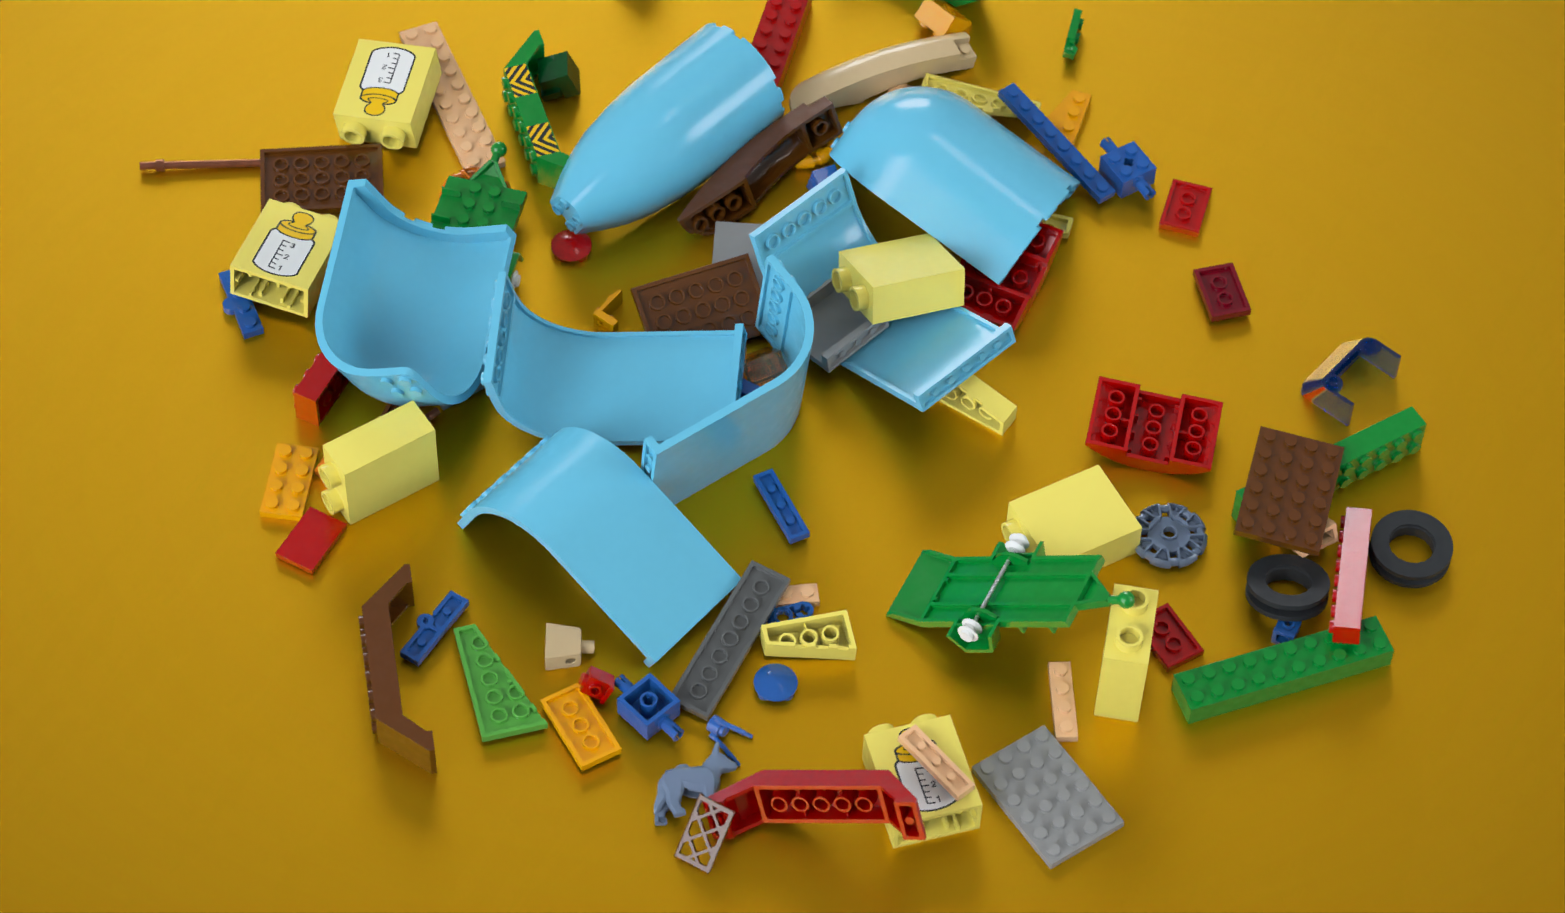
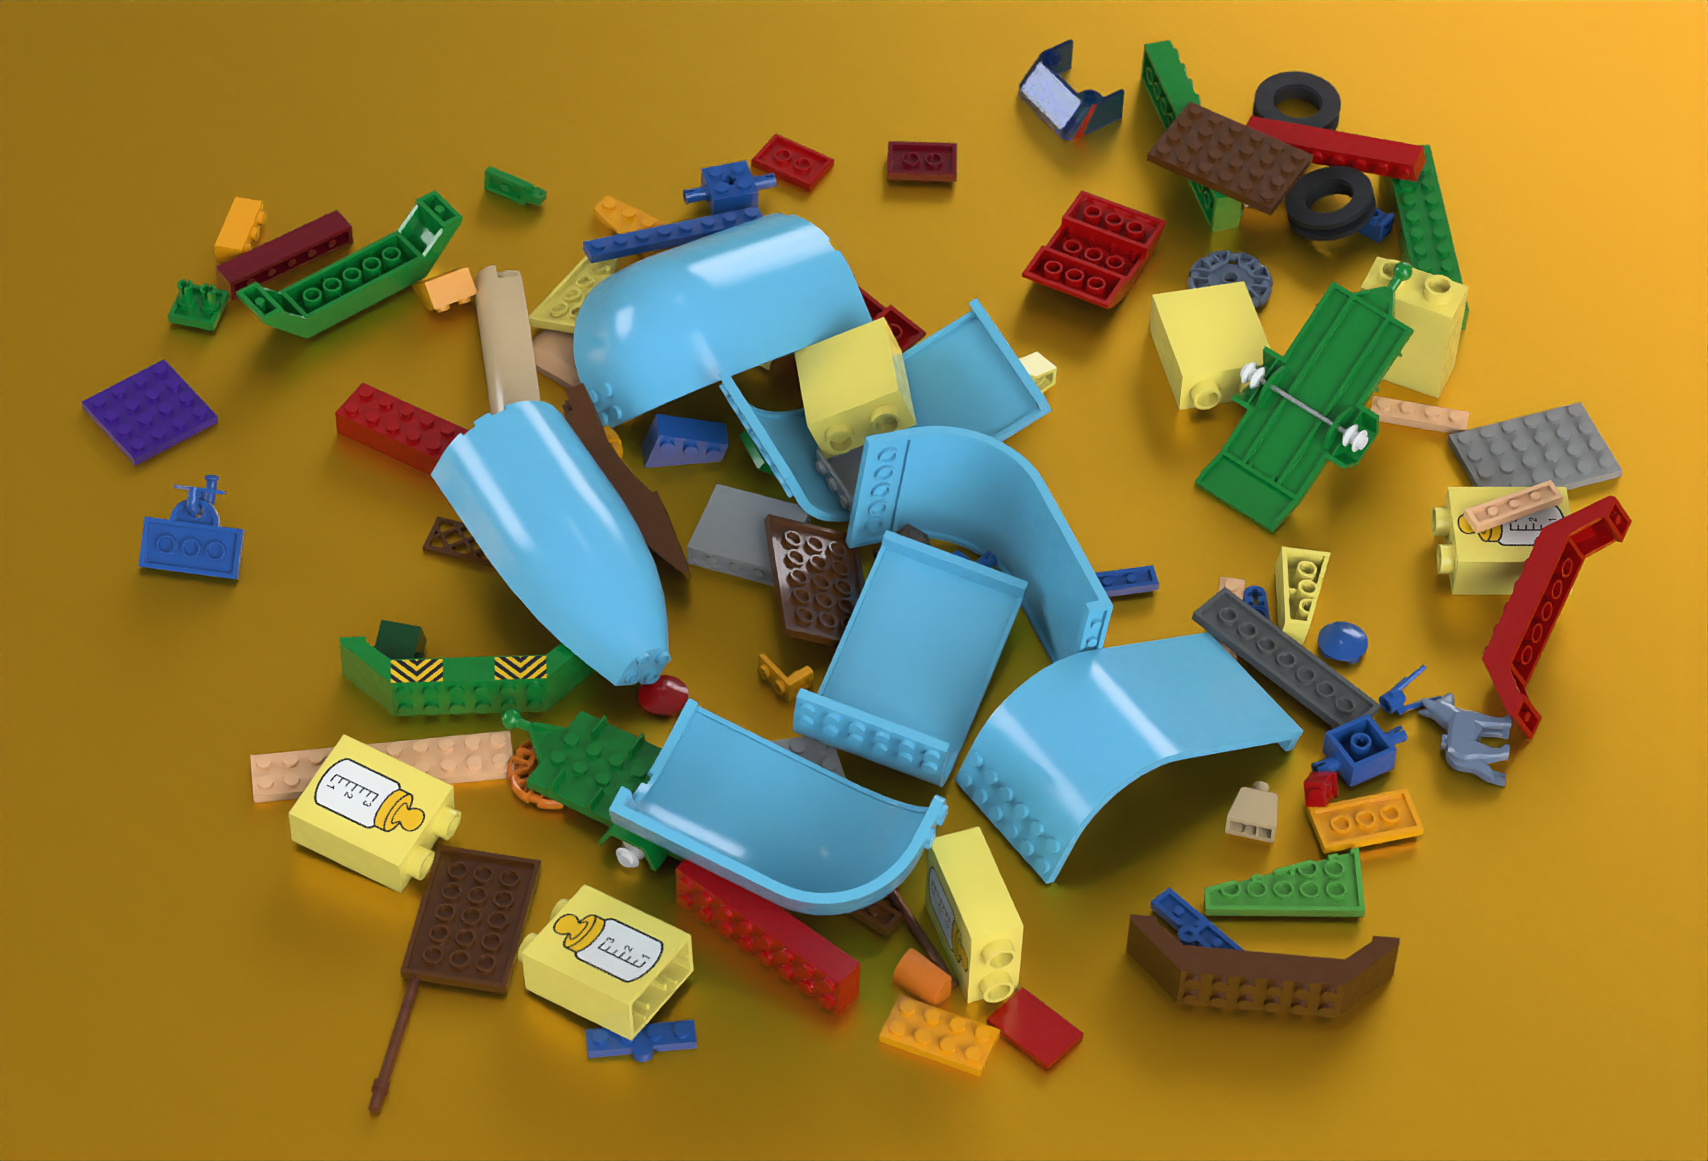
camera: 75 degrees left, 5 degrees down
window [674,793,736,873] -> none

